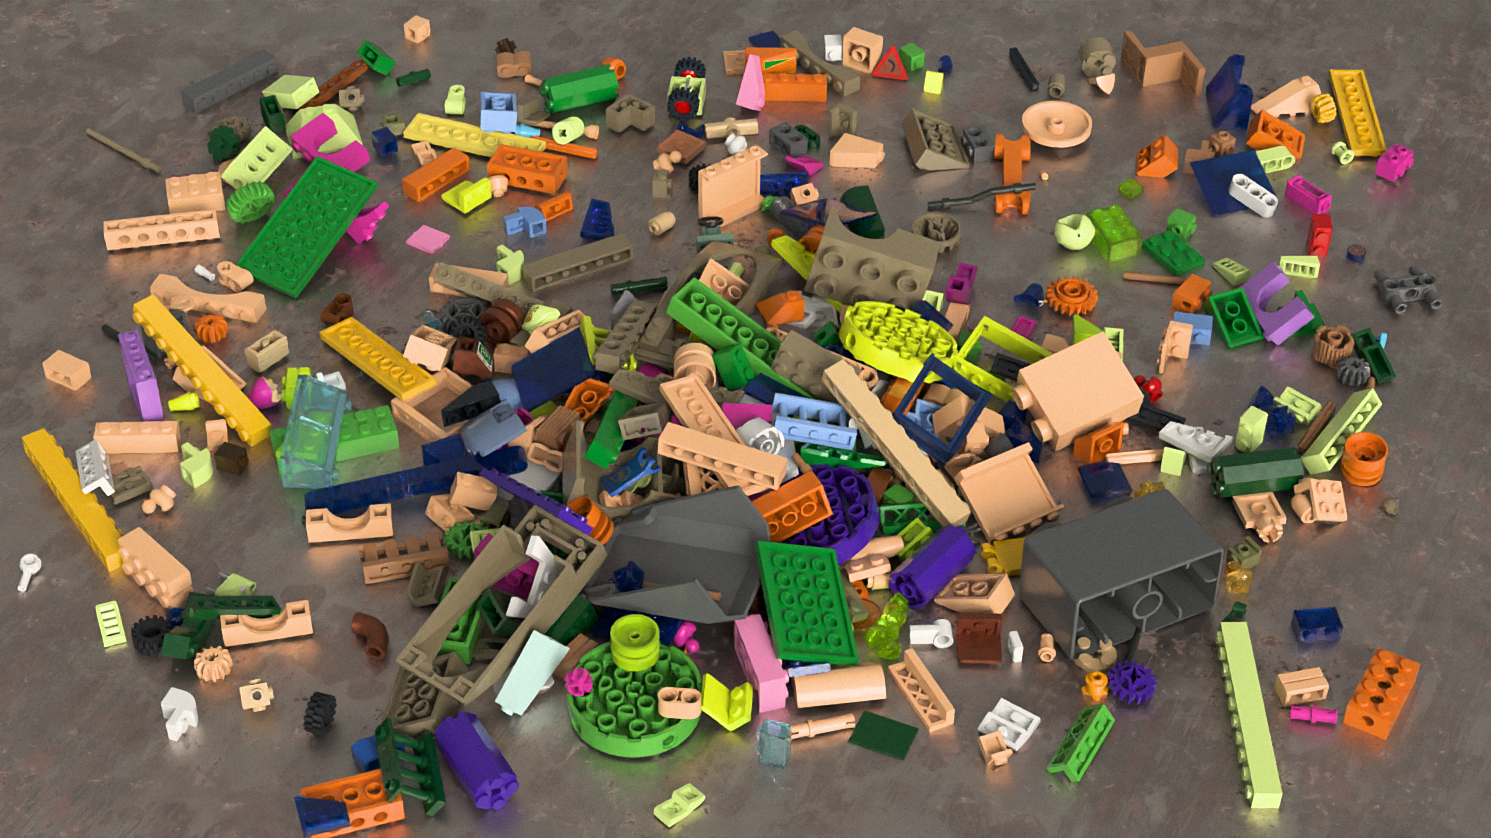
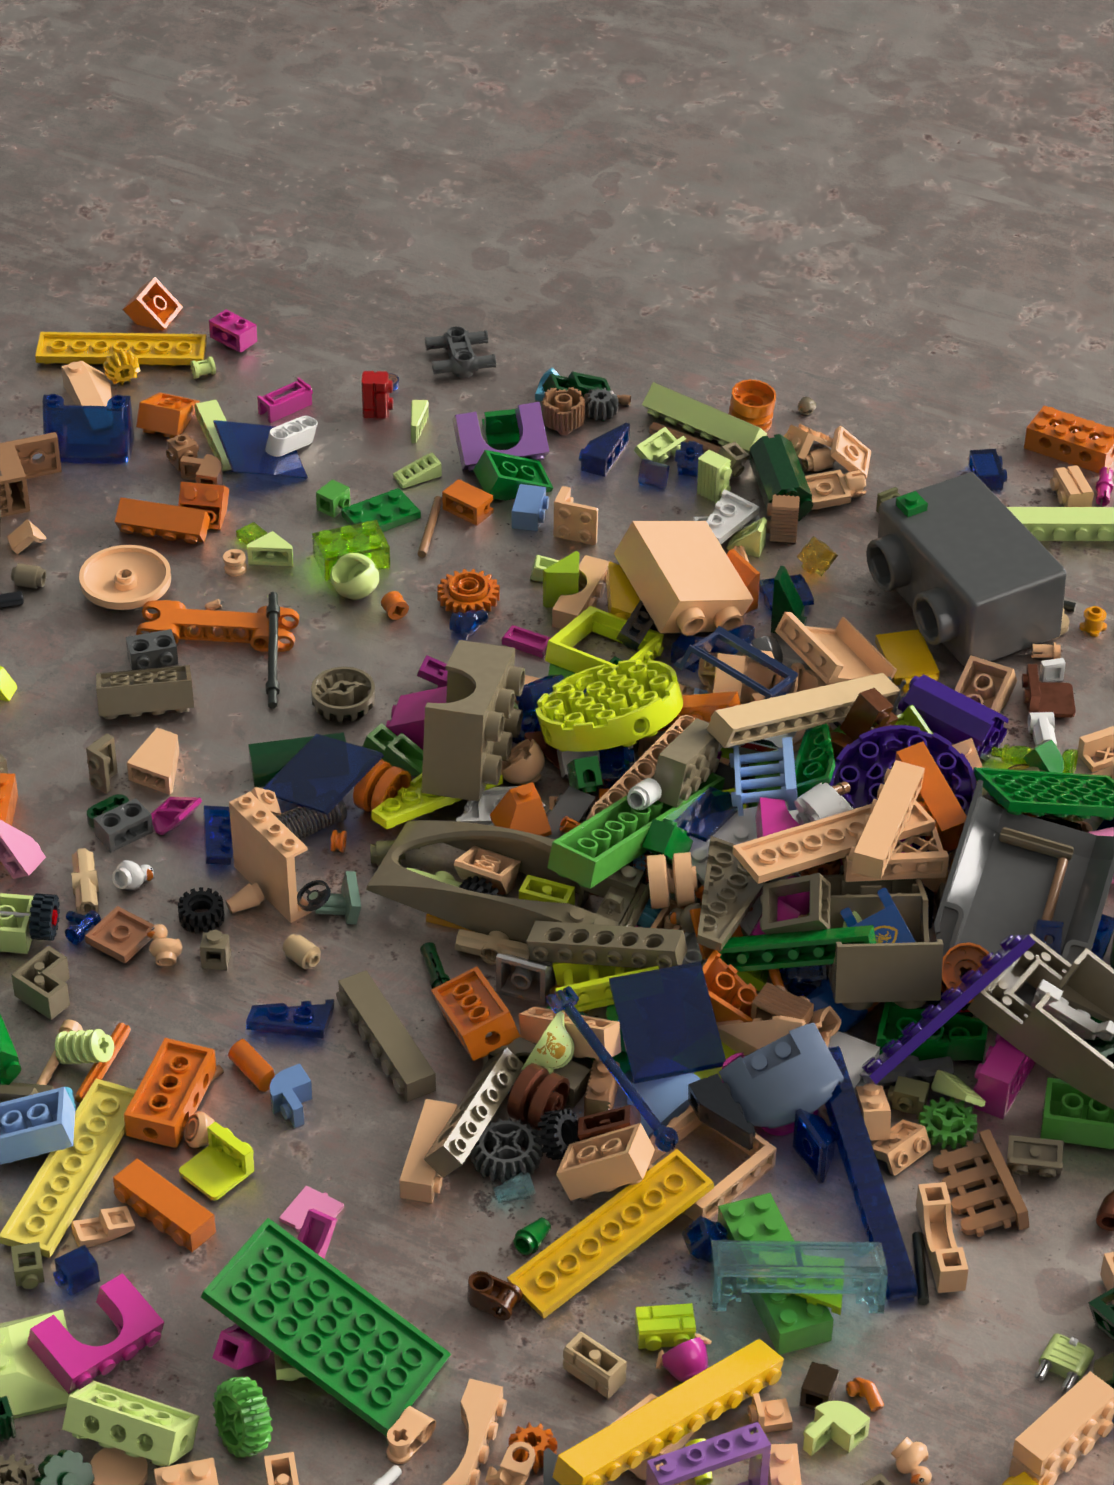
camera: 90 degrees left, 0 degrees up
white tile [315,371,346,396] -> none
yellowish green brick [496,245,524,285] -> none
dark purple gear [1107,660,1157,705] -> none
none -> orange brick [114,497,210,544]
none -> orange slope [122,277,183,331]
none -> light nougat wheel [223,549,247,576]
none -> yellowish green slope [247,531,293,566]
none -> orange wheel [381,591,409,620]
none -> orange brick [431,966,521,1061]
none -> green cone [513,1218,551,1255]
none -> clear blue hinge [546,986,679,1152]
none -> clear blue slope [579,423,630,477]
none -> white brick [627,778,662,810]
none -> clear blue brick [681,1216,731,1263]
none -> dark tan brick [718,442,750,478]
none -> medium nougat brick [766,494,800,543]
none -> dark green slope [771,566,807,634]
none -> light nougat tile [830,426,871,478]
none -> reddish brown brick [840,688,899,741]
none -> orange arm [846,1377,885,1412]
none -> green plate [896,491,928,517]
none -> dark tan axle [999,827,1074,861]
none -> green brick [1024,740,1064,773]

